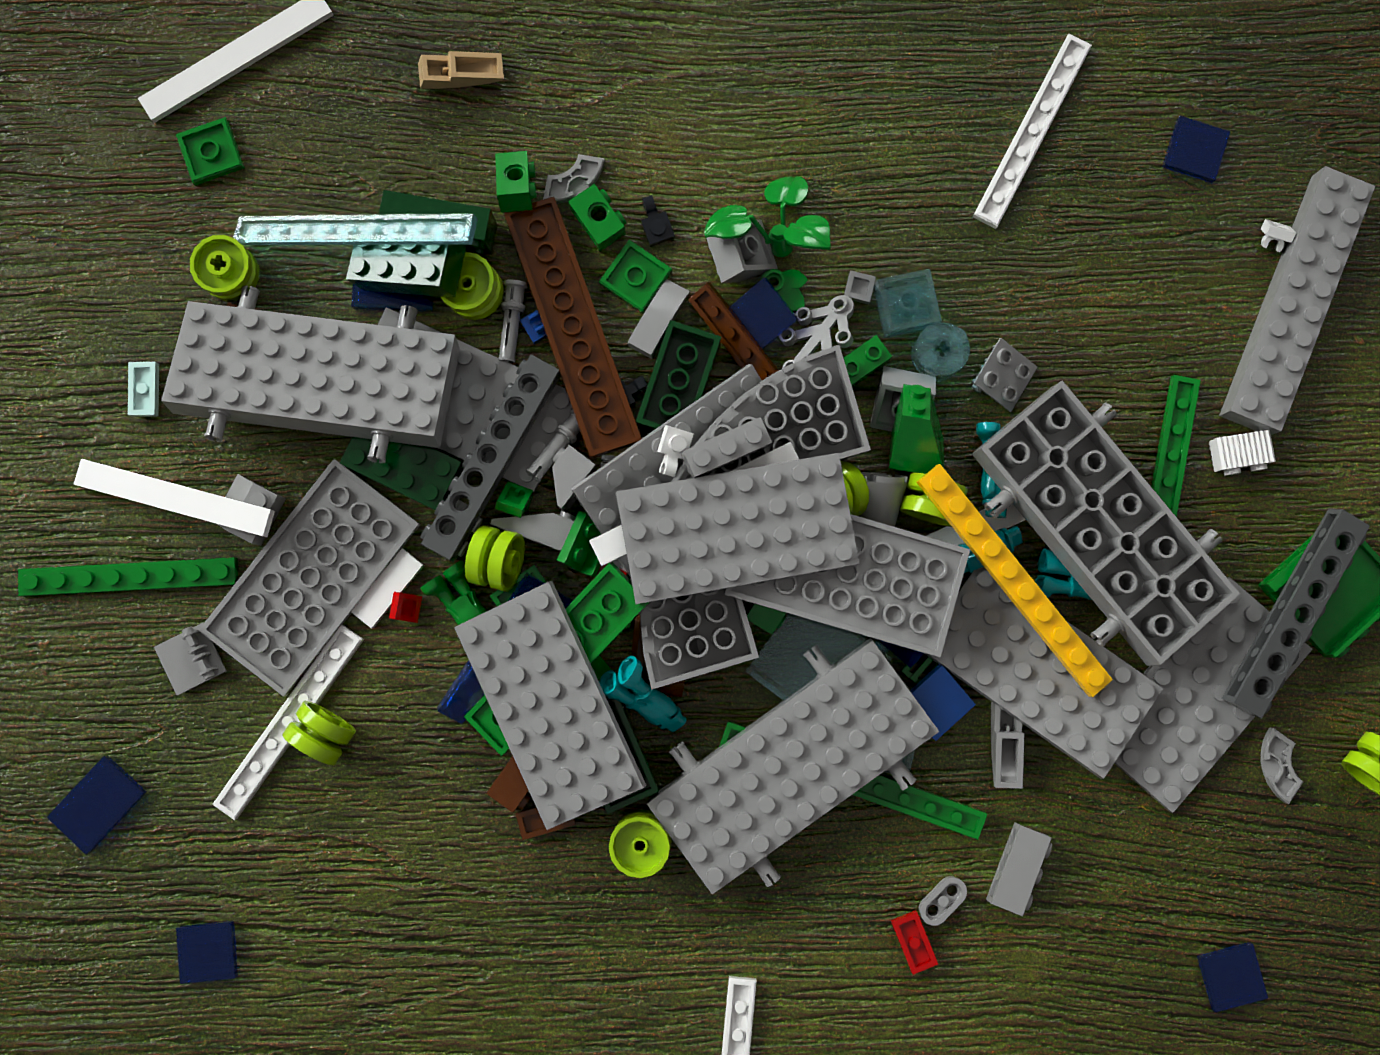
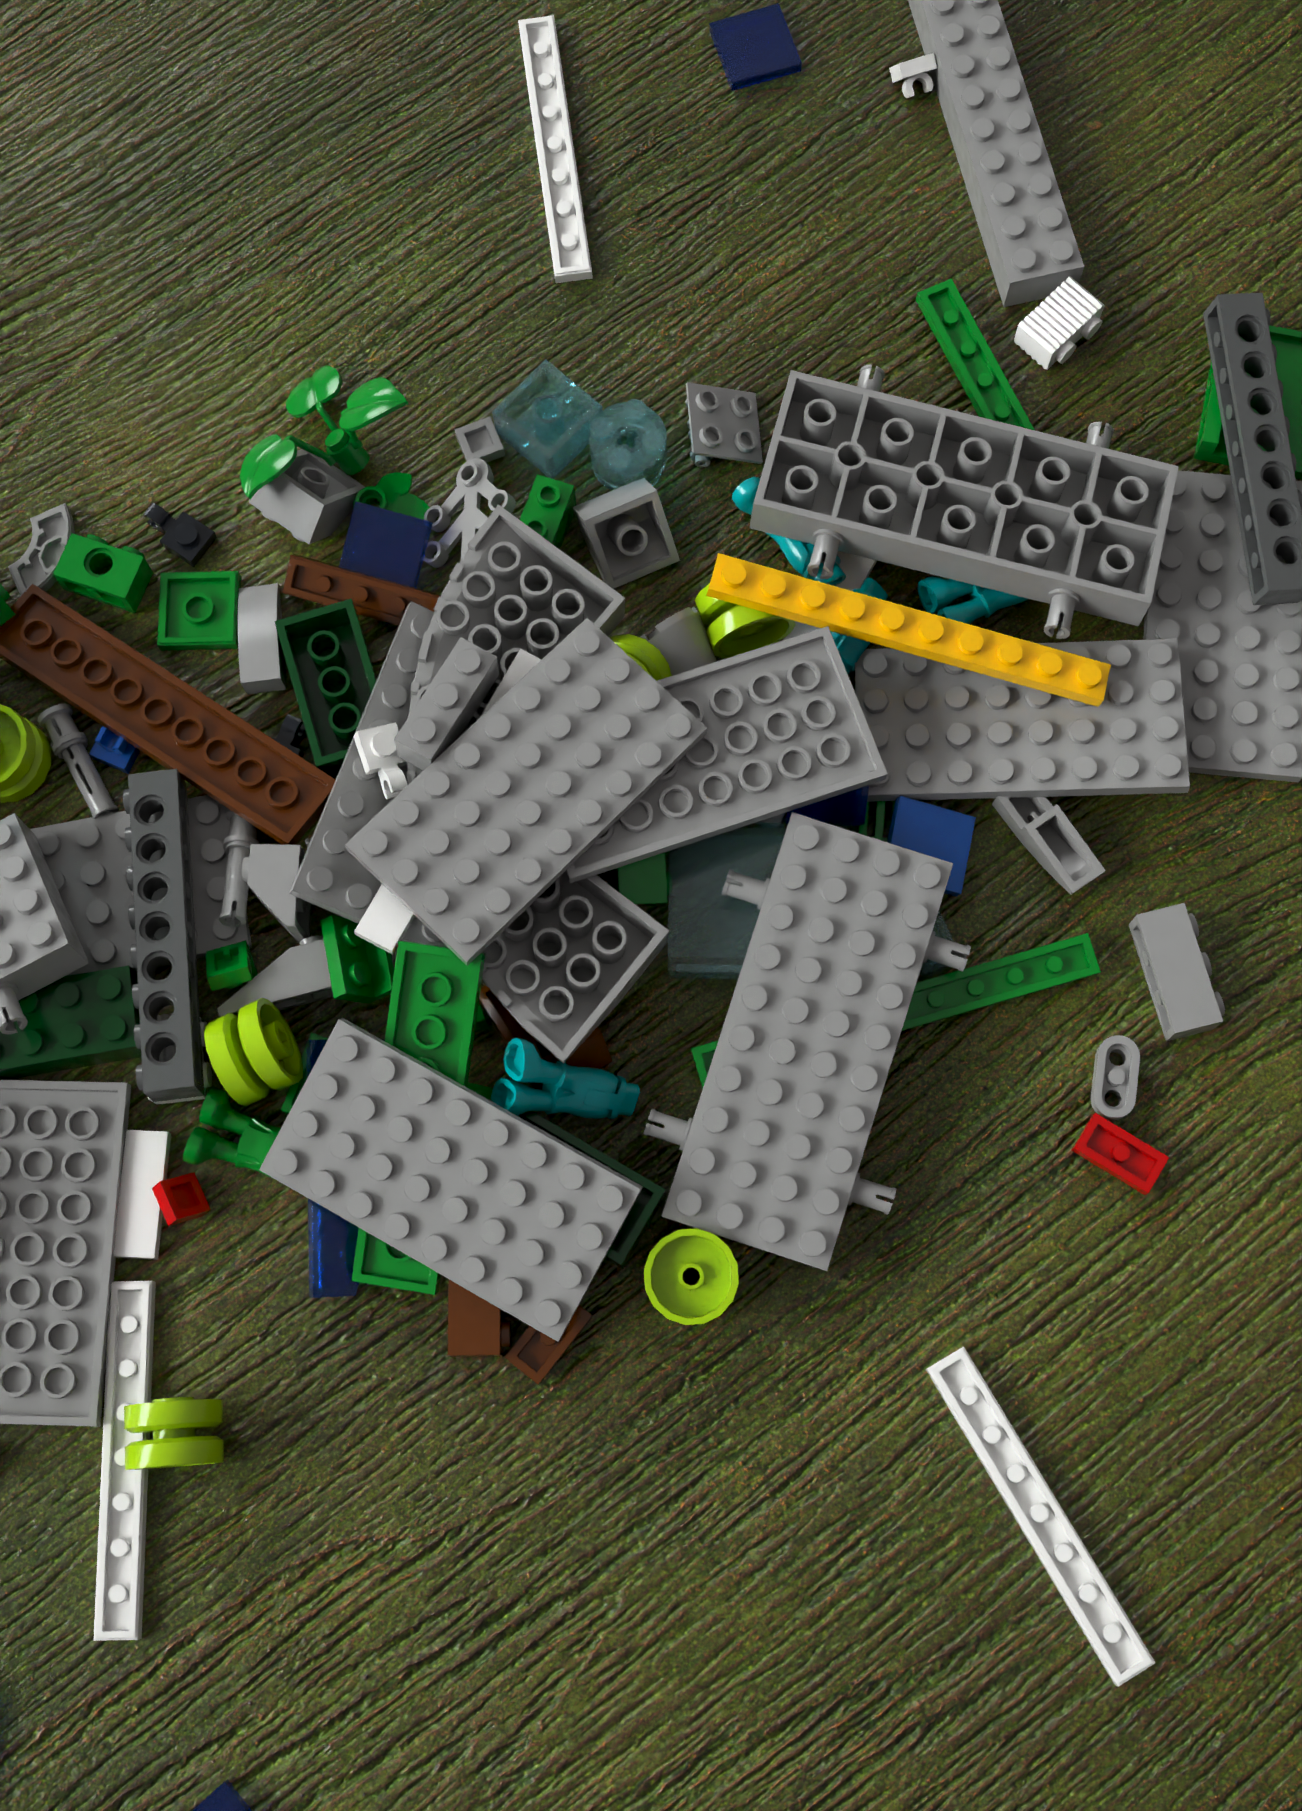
camera: 30 degrees left, 10 degrees down
green slope [889,384,944,474] -> none

